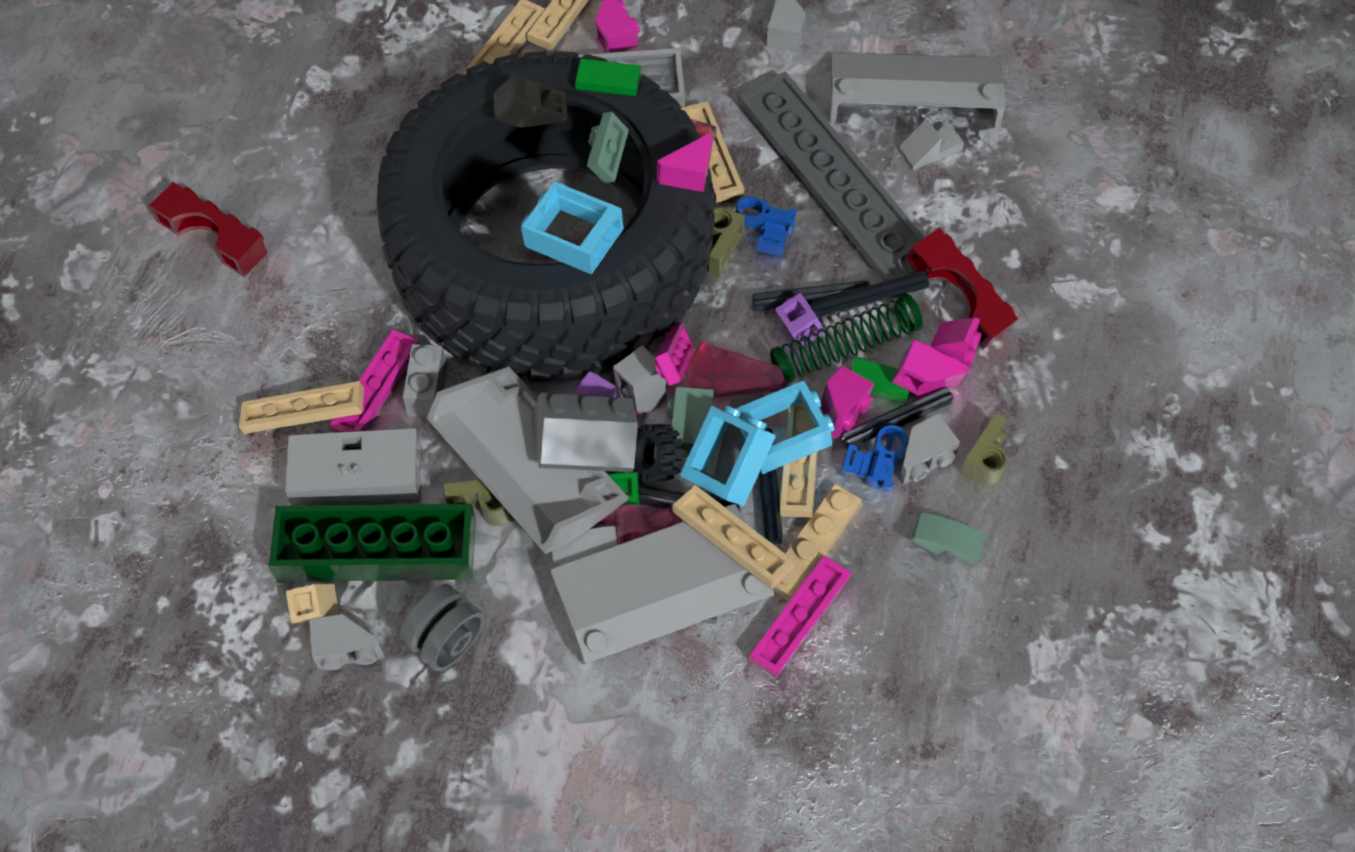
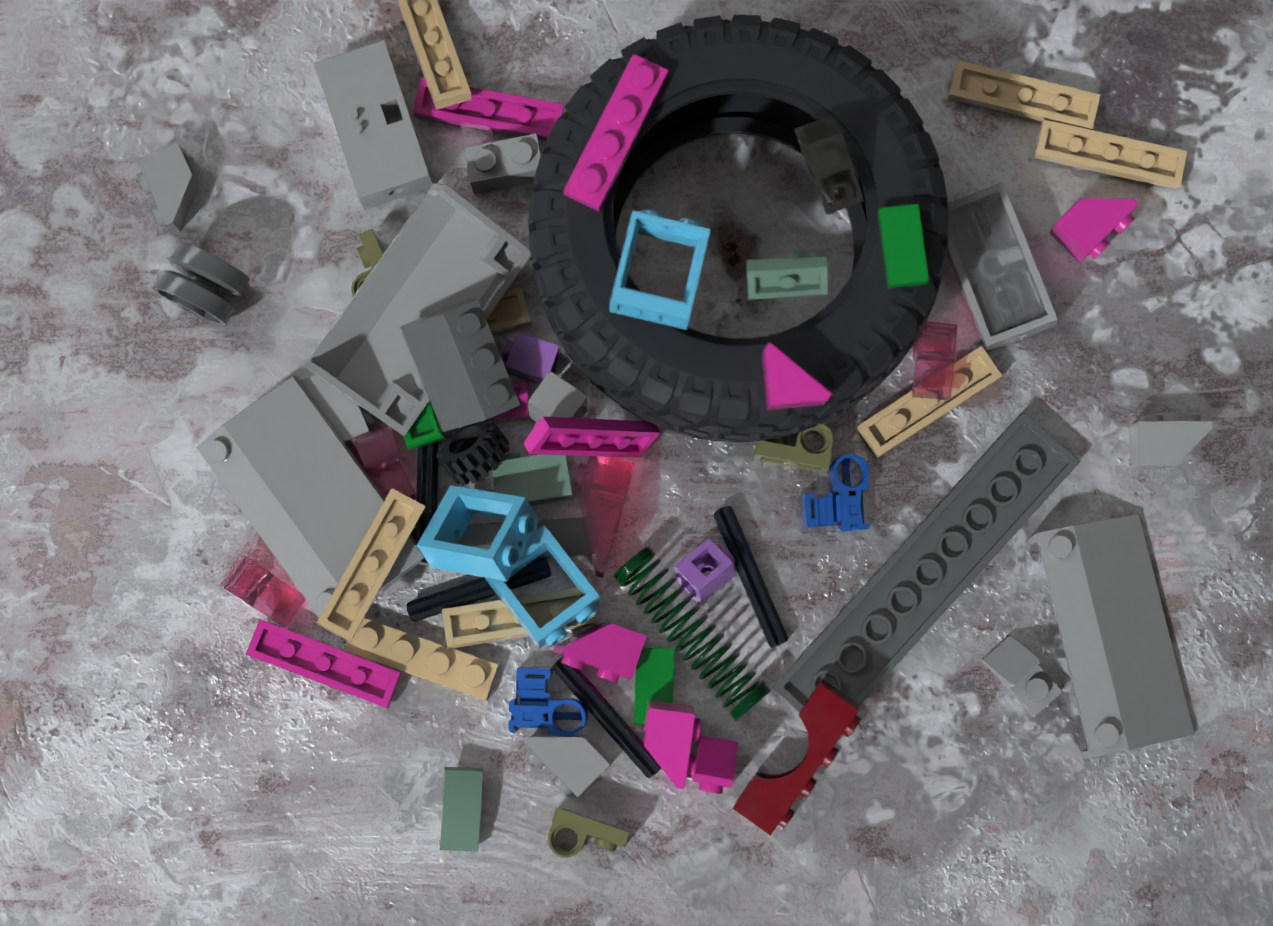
camera: 75 degrees right, 20 degrees up
dark green brick [269,504,476,582] -> none
tan panel [286,584,339,624] -> none
black axle [811,271,930,318] -> none
none -> clear pink plate [220,553,306,629]
none -> dark pink plate [563,54,669,211]

